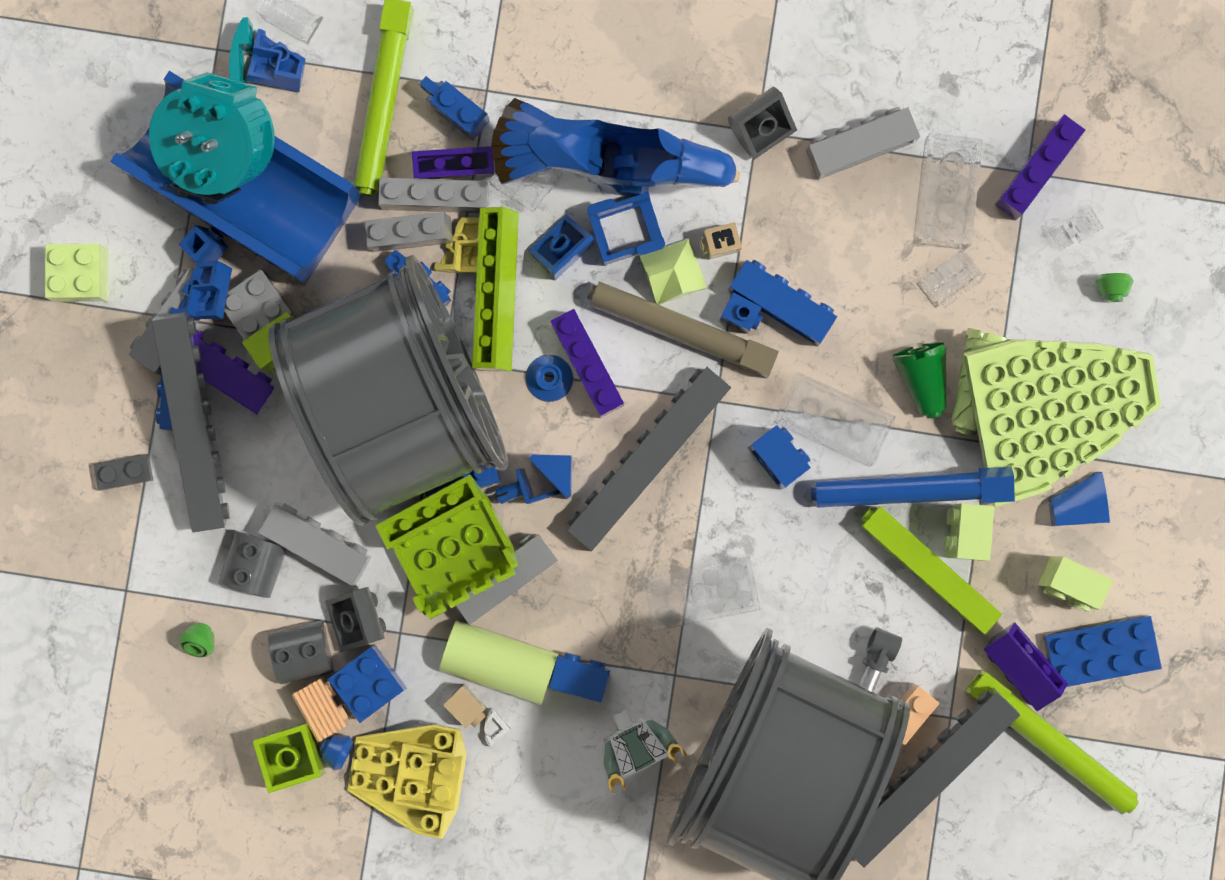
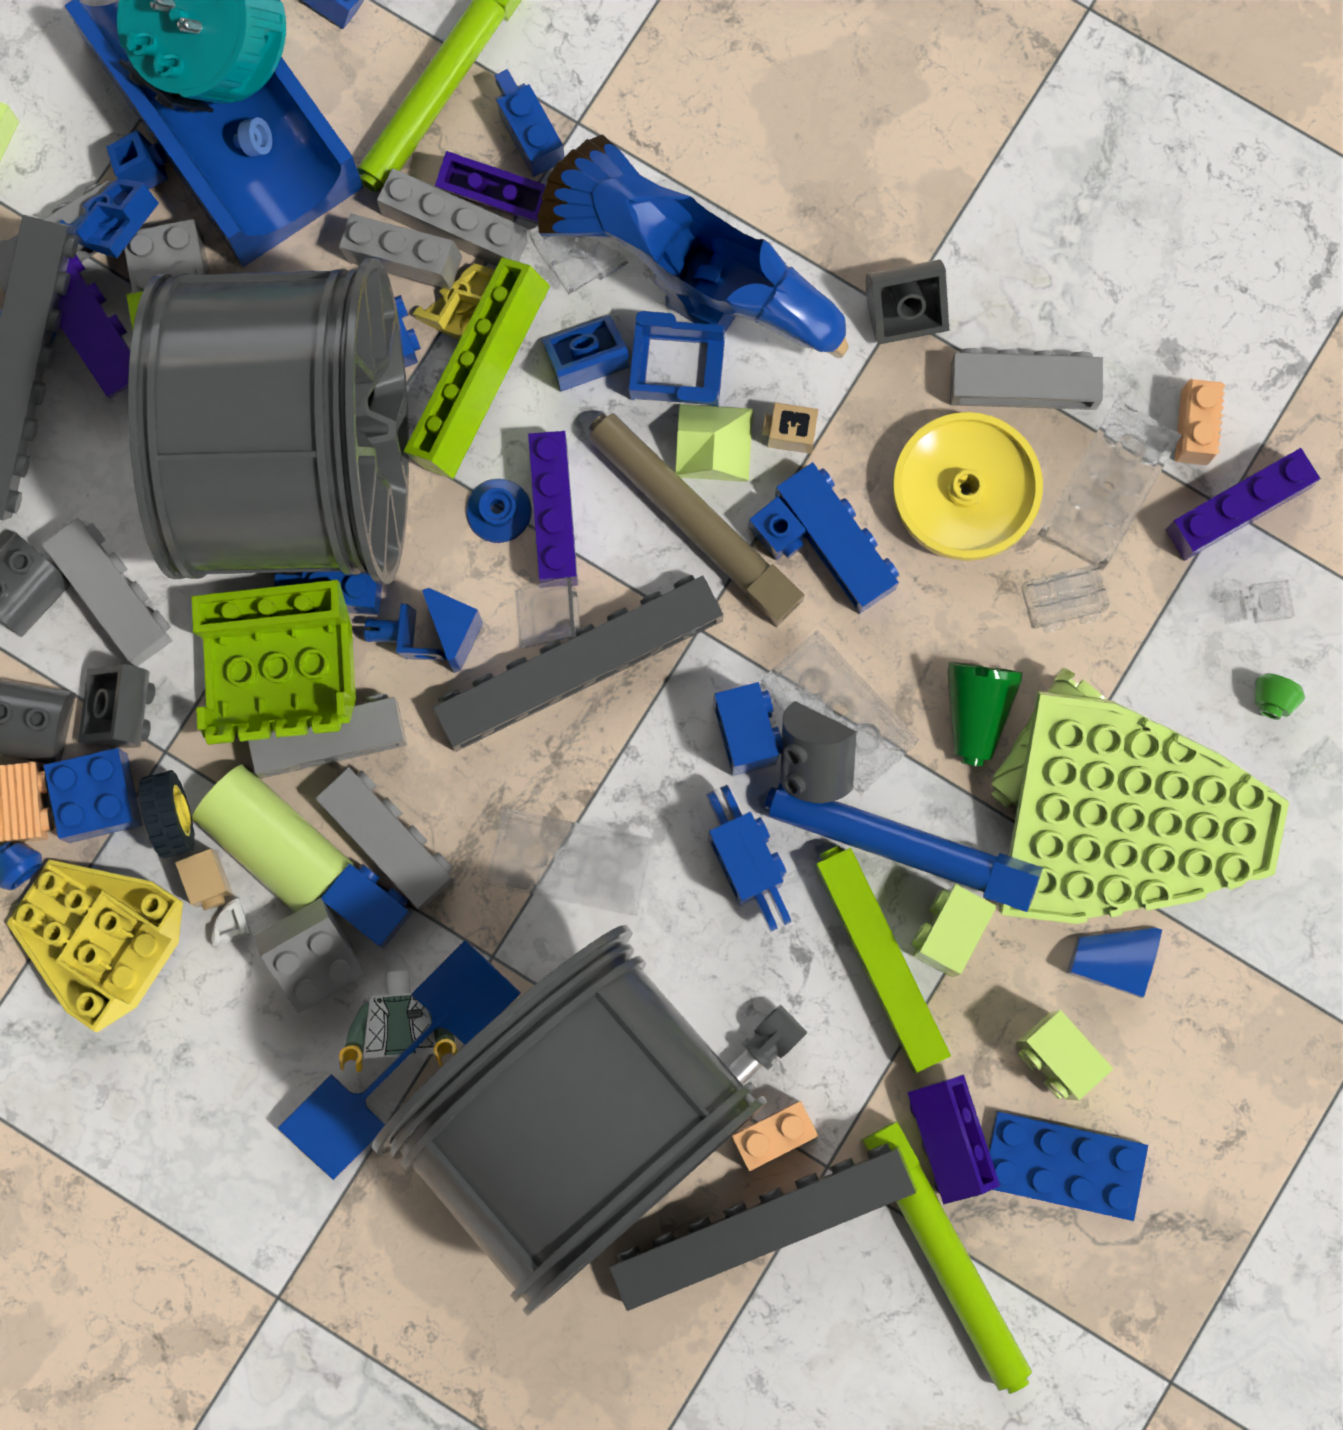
camera: 25 degrees right, 5 degrees down
none -> black wheel [139,770,195,859]
none -> medium blue tile [233,117,273,157]
none -> light grey brick [254,898,365,1014]
none -> blue hinge [278,940,521,1180]
none -> light grey brick [315,767,455,911]
none -> clear piece [515,577,580,649]
none -> blue brick [706,784,792,932]
none -> dark grey brick [780,701,857,803]
none -> light yellow dish [893,412,1043,561]
none -> light nougat brick [1175,379,1226,465]

